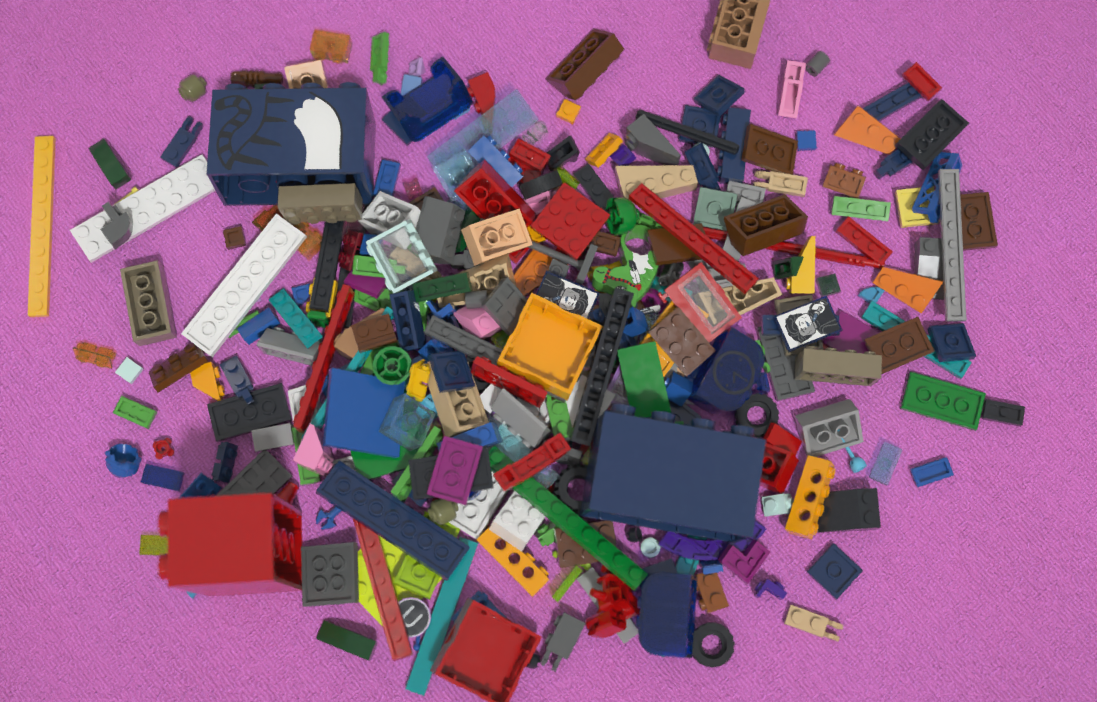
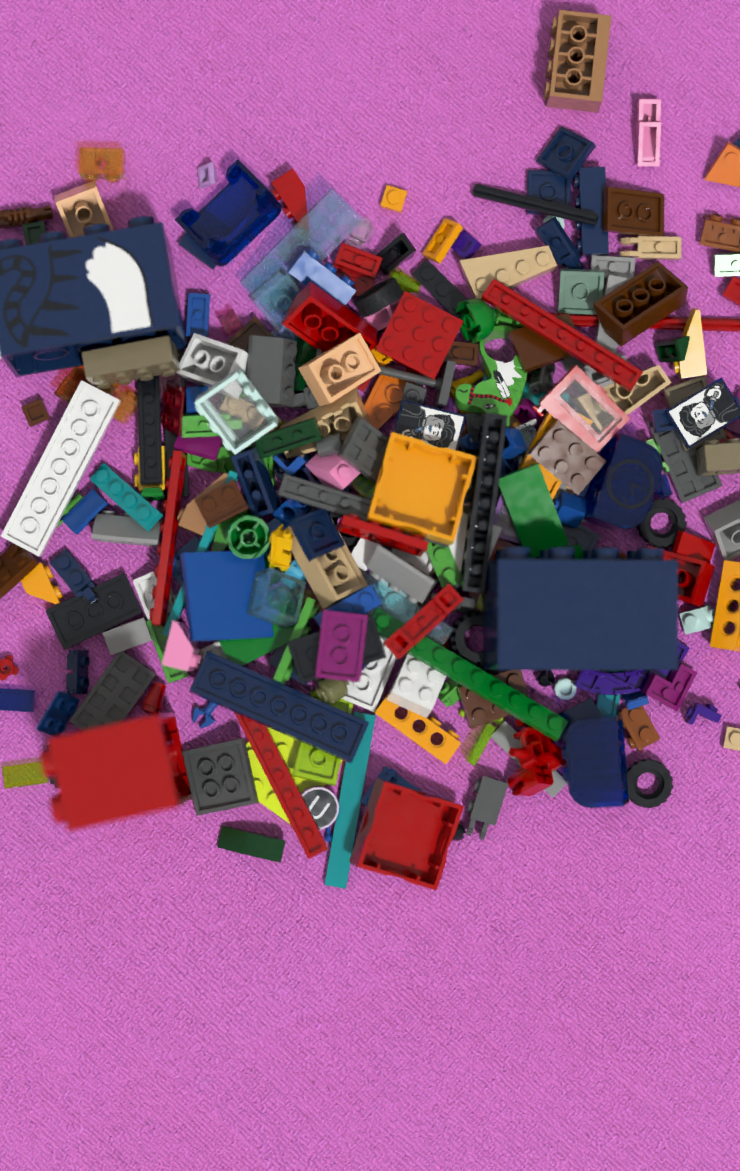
camera: 15 degrees left, 10 degrees up
blue tile [291,283,310,307] -> none
bright green hinge [370,32,389,85] -> none
medium blue slope [401,74,423,100] -> none
reddish brown slope [545,28,625,101] -> none
dark grey slope [625,114,681,166] -> none
blue tile [796,130,817,151] -> none
dark grey piece [805,51,830,77] -> none
tile [816,274,841,298] -> none

